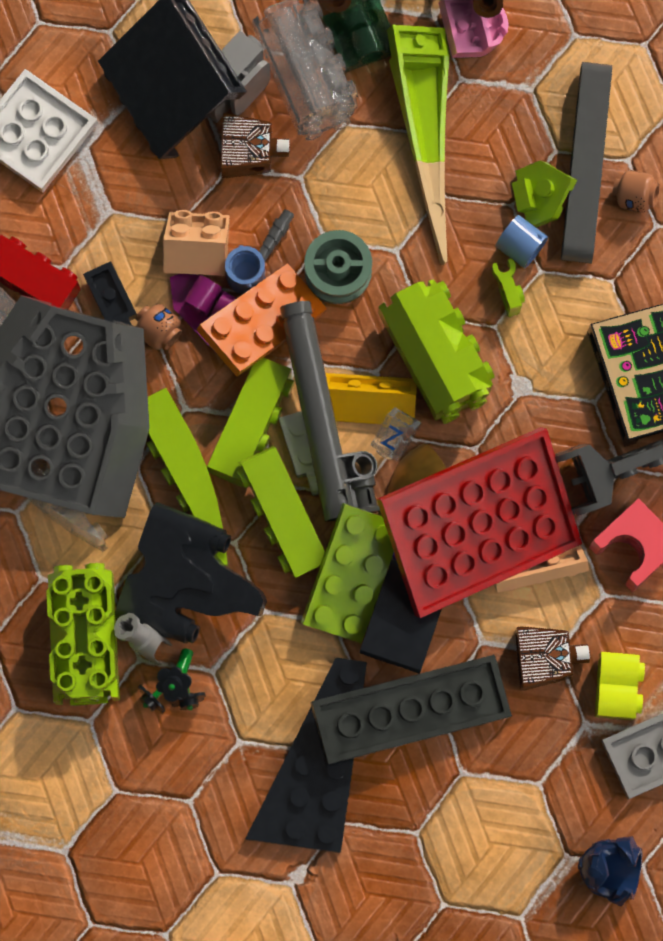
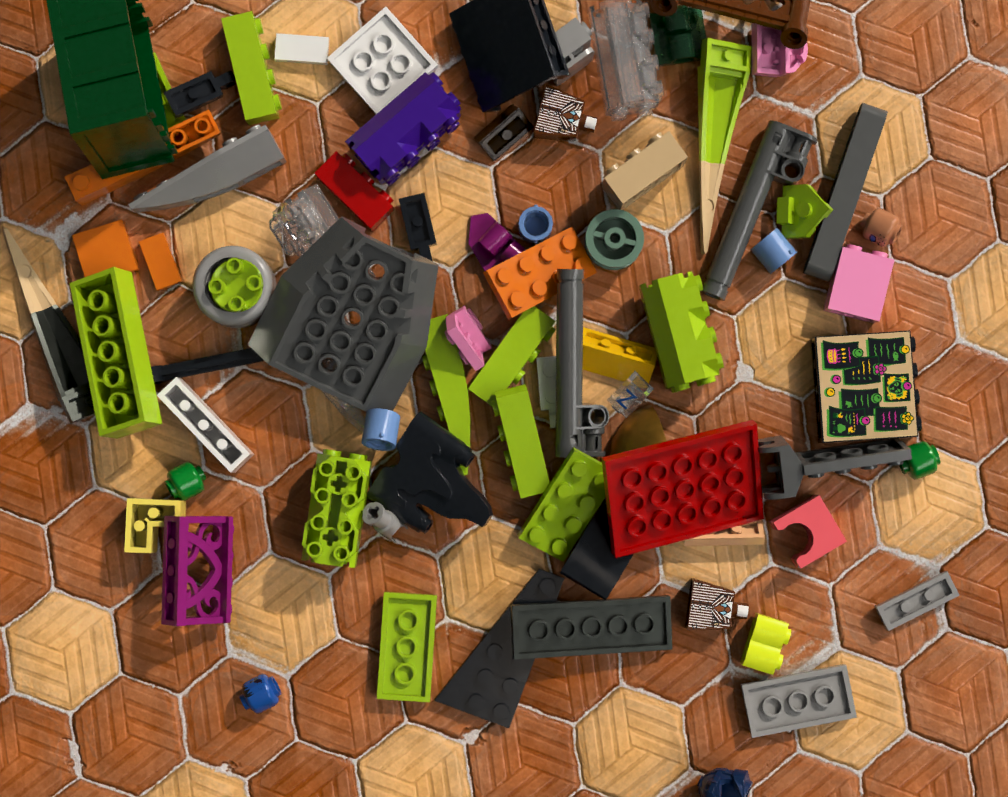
camera: 15 degrees right, 10 degrees up
nougat head [135,304,182,350] -> none
black plant [138,648,206,713] -> none
light nougat slope [163,210,230,276] -> none
dark grey animal [259,209,294,261] -> none
lime plate [492,258,525,317] -> none
none -> blue head [240,674,281,714]
none -> dark purple brick [345,72,461,186]
none -> medium blue piece [361,408,400,451]
none -> lime plate [377,591,437,702]
none -> bright pink slope [445,306,492,371]
none -> dark brown slope [474,104,533,161]
none -> tan brick [601,131,688,210]
none -> dark grey piece [700,120,818,301]
none -> bright pink brick [823,244,894,323]

